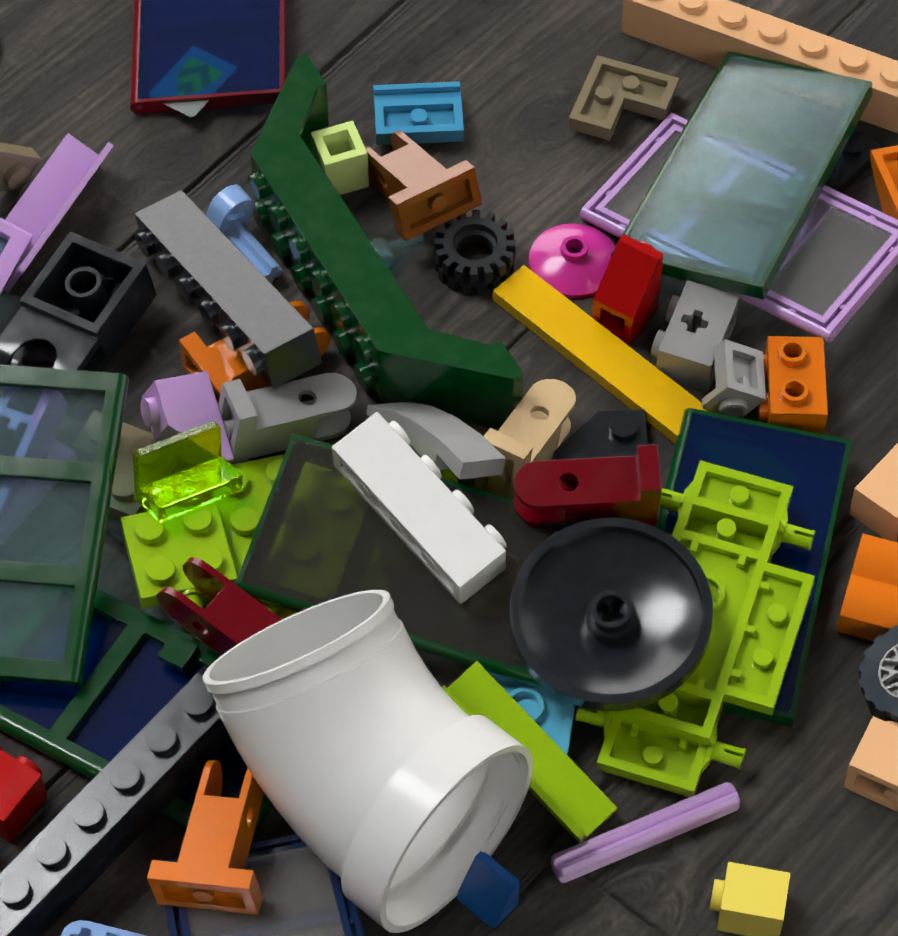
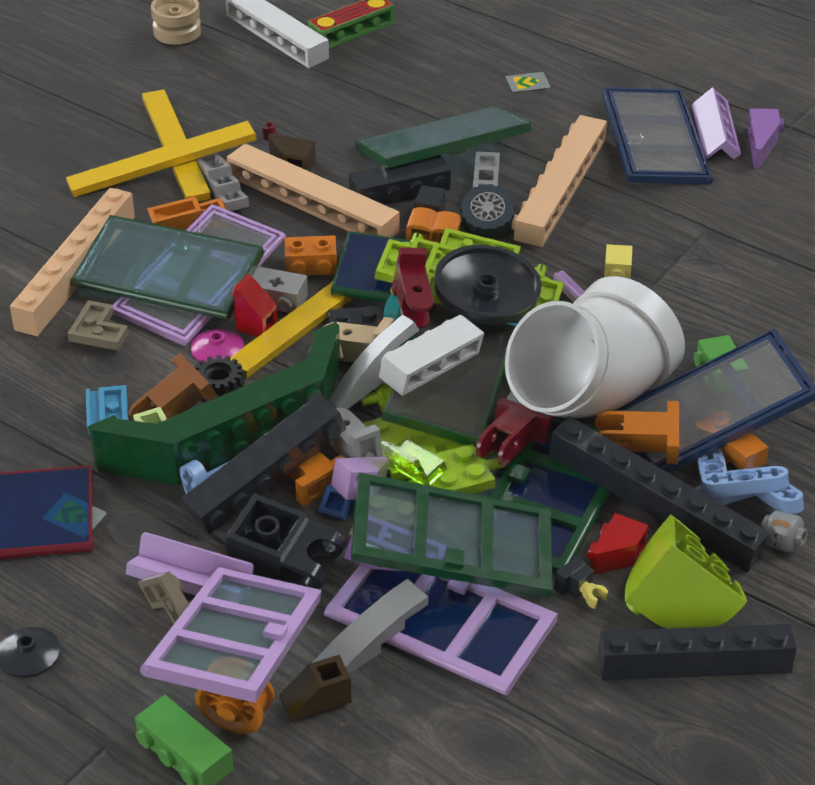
camera: 95 degrees left, 15 degrees down
light grey bracket [702,339,766,418] -> none

